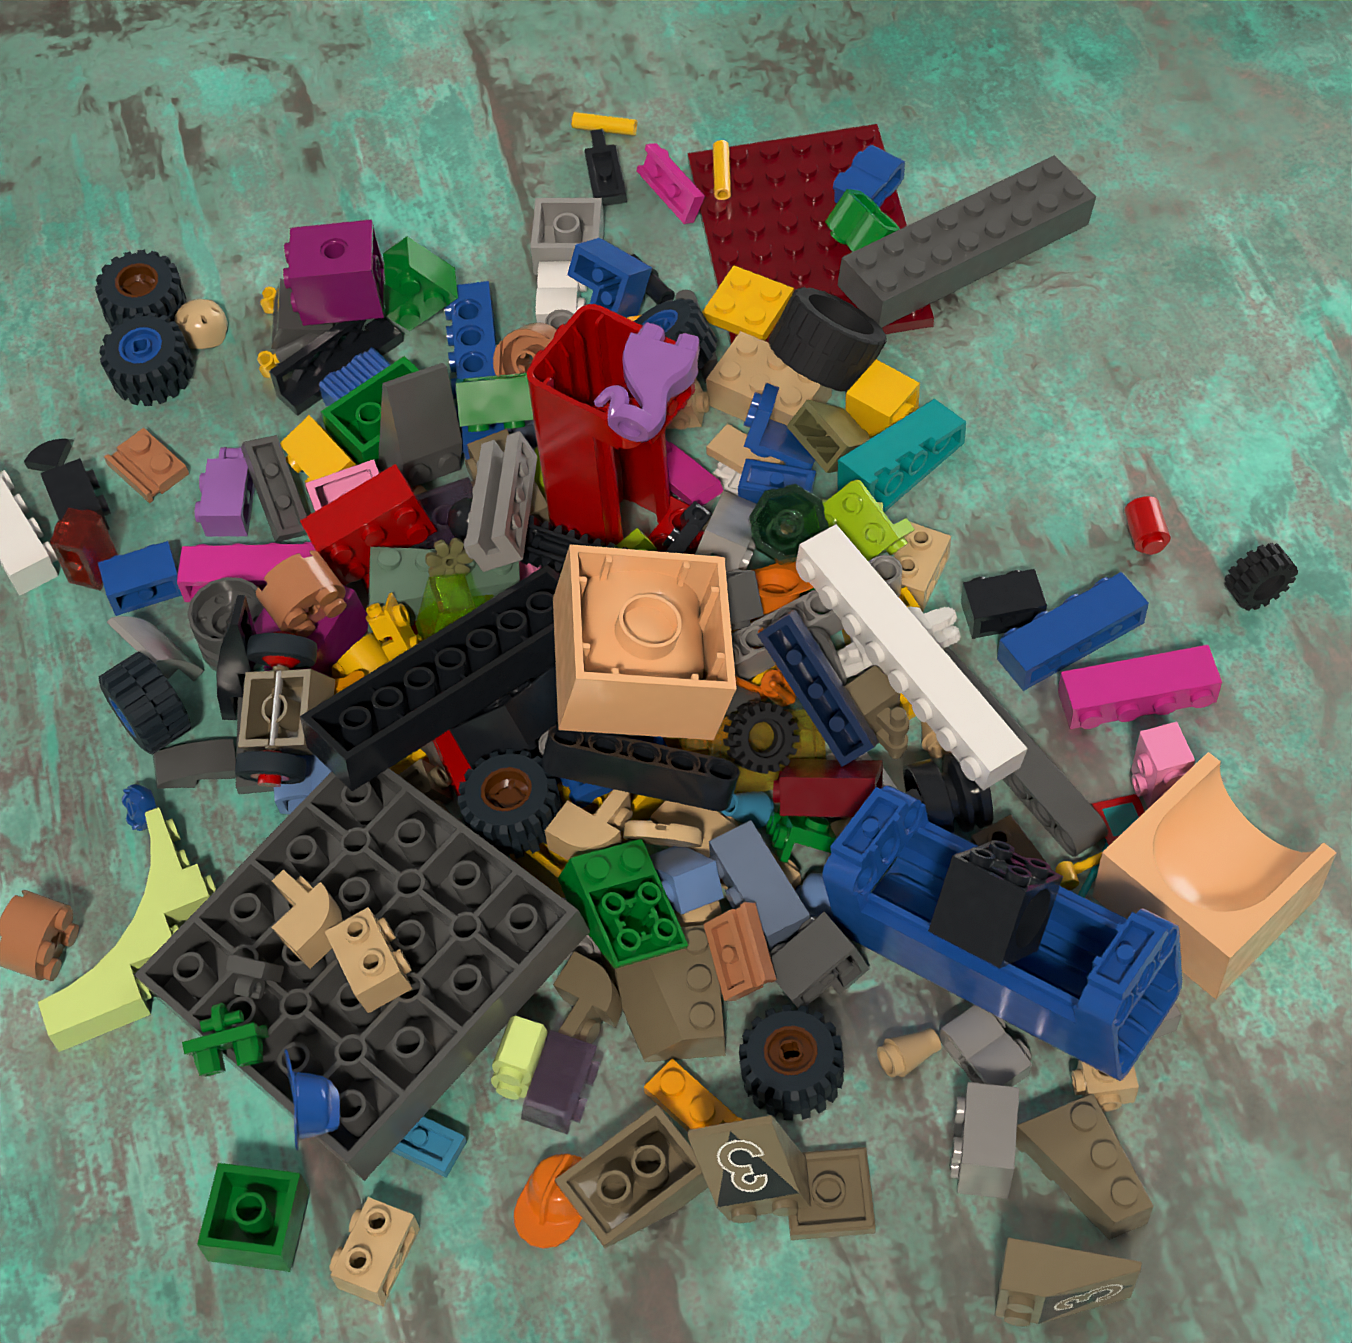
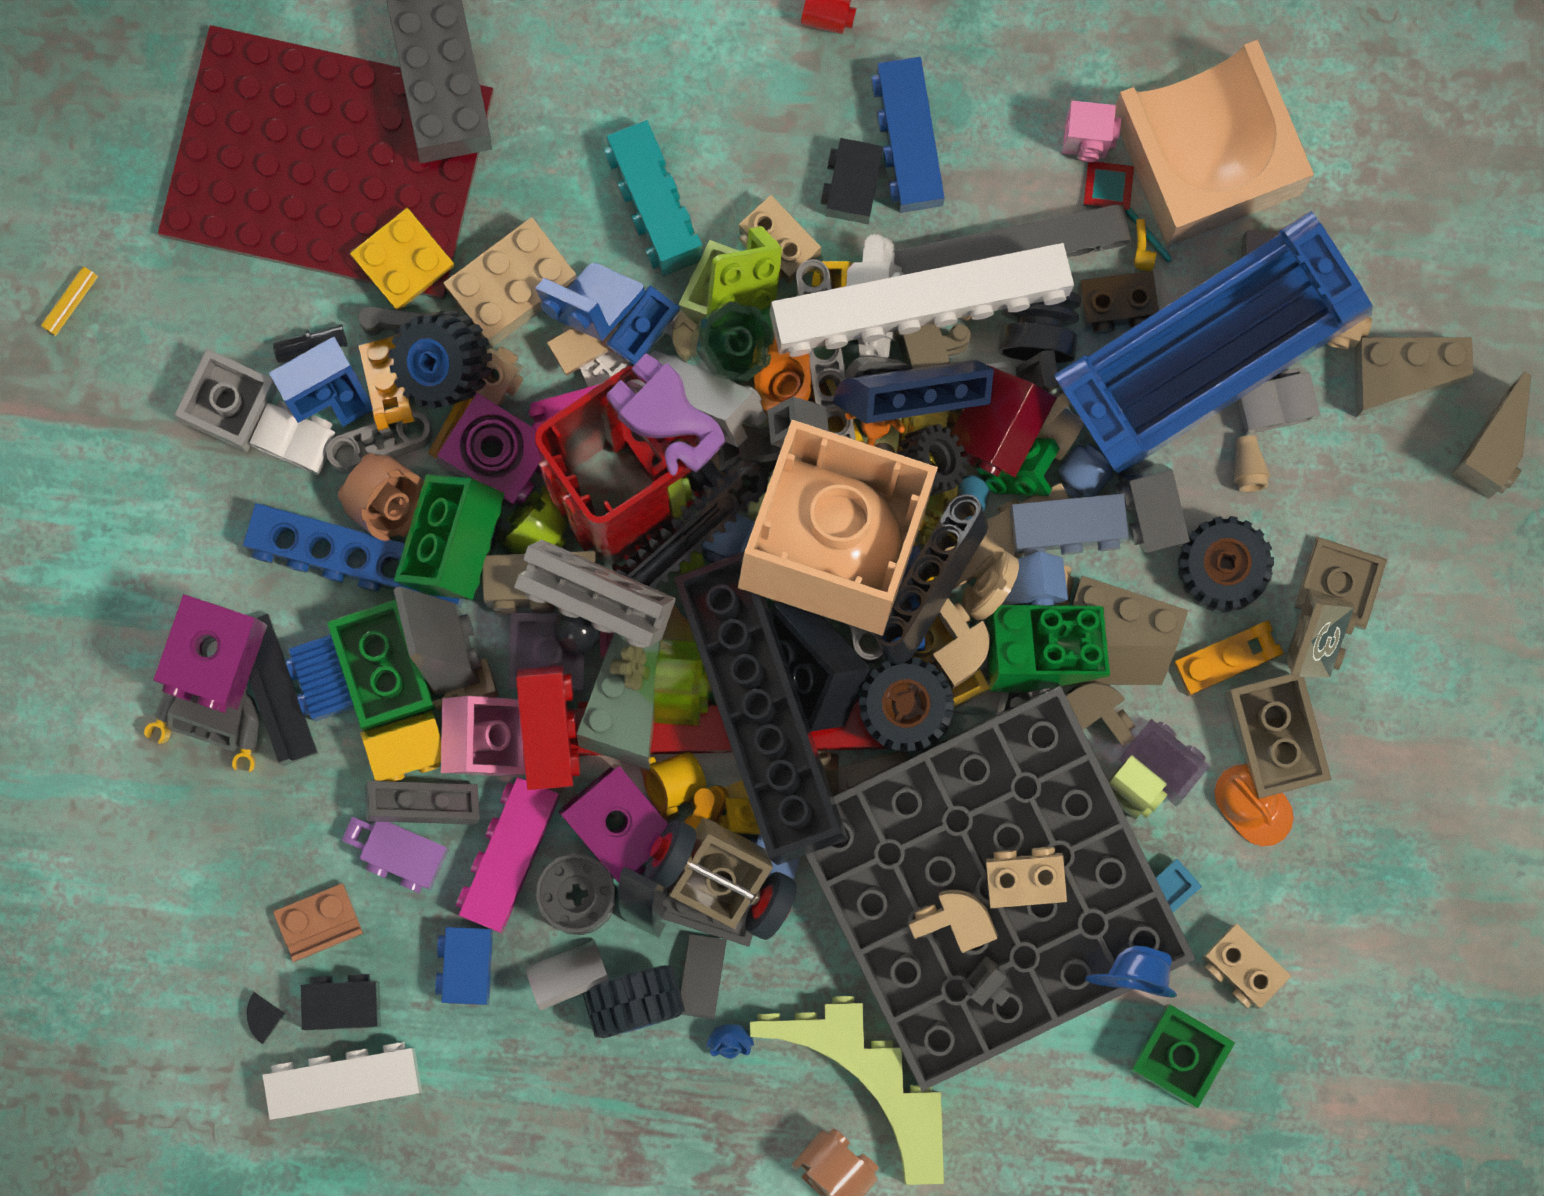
camera: 75 degrees left, 25 degrees up
clear red brick [50,508,118,591] -> none
black wheel [95,250,186,328] -> none
black wheel [99,313,194,406] -> none
tan helmet [174,299,228,349] -> none
green hips [182,1003,269,1077] -> none
nougat brick [256,551,347,638] -> none
yellow hinge [366,592,423,661] -> none
green brick [383,236,458,331] -> none
black hinge [584,129,627,206] -> none
dark pink hinge [636,143,705,224] -> none
nougat plate [703,902,777,1001] -> none
yellow piece [713,140,731,200] -> none
black tyre [768,287,887,392] -> none
olive torso [787,400,871,473] -> none
green brick [825,189,900,253] -> none
blue brick [833,145,905,208] -> none
yellow head [845,359,920,438] -> none
black brick [928,840,1063,968] -> none
light grey brick [950,1082,1019,1199] -> none
dark pink brick [1058,645,1222,729] -> none

